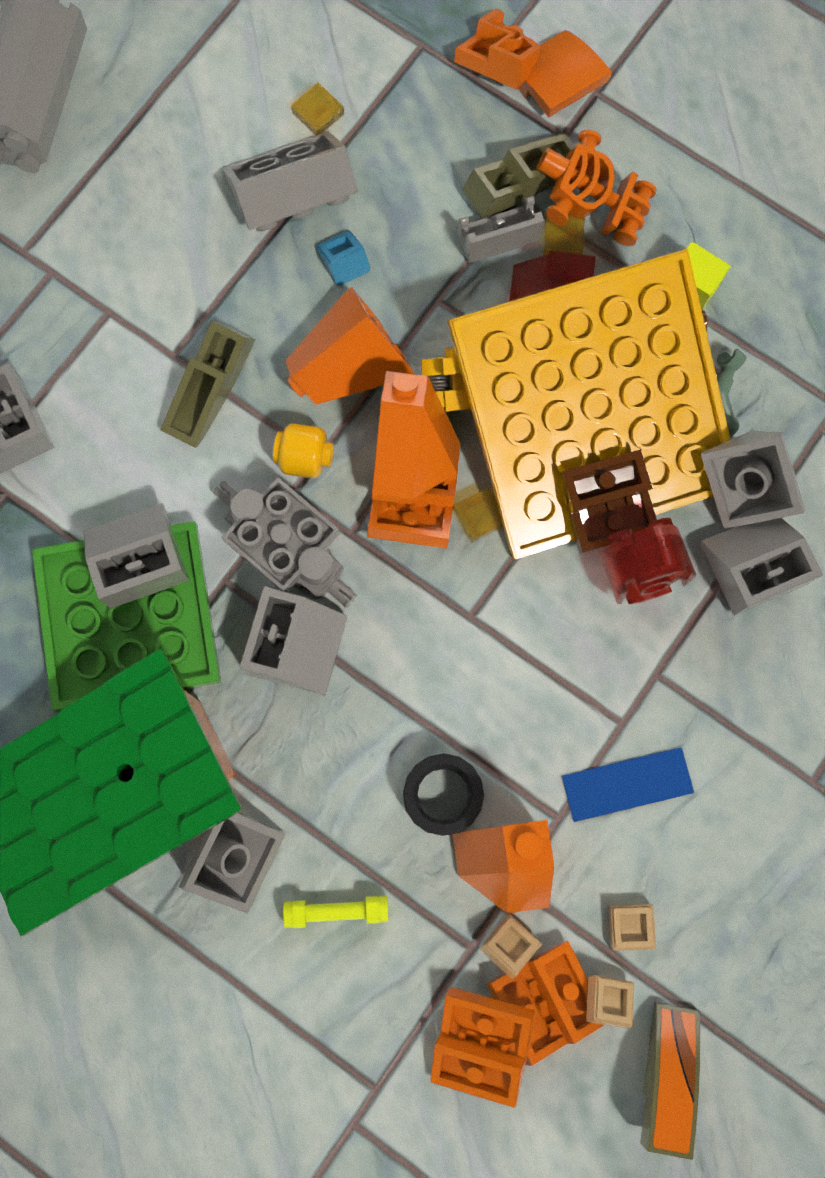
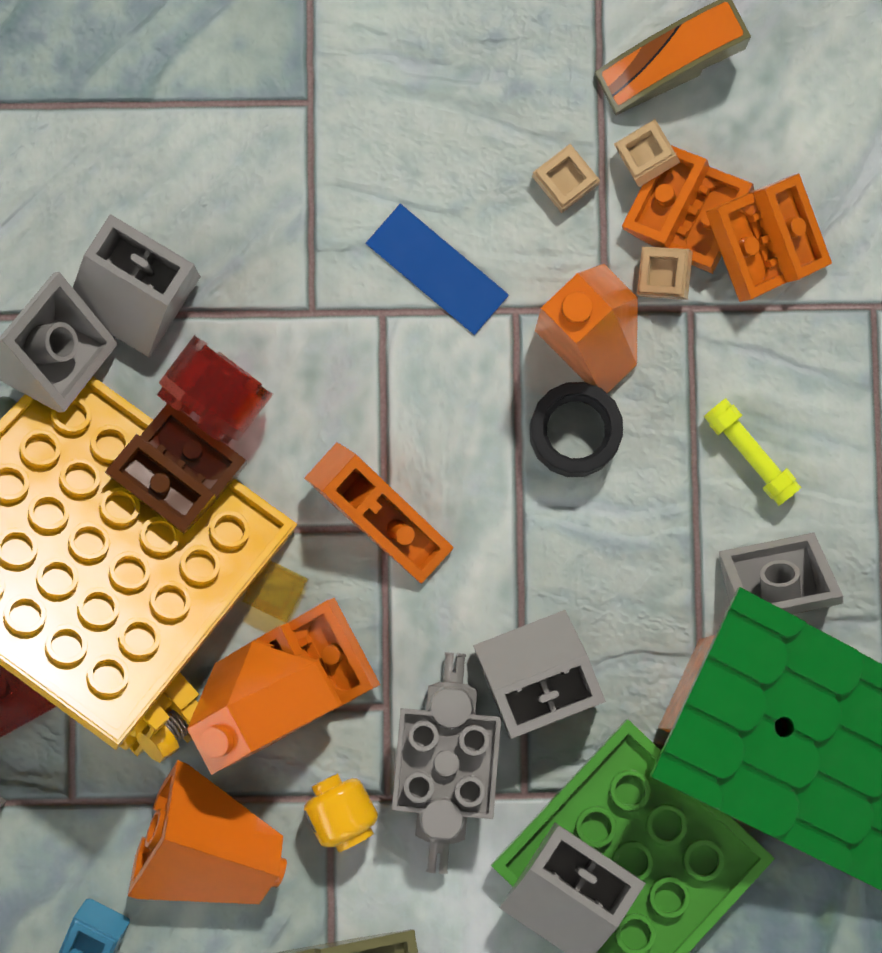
camera: 125 degrees left, 5 degrees up
none -> orange slope [304,442,454,584]

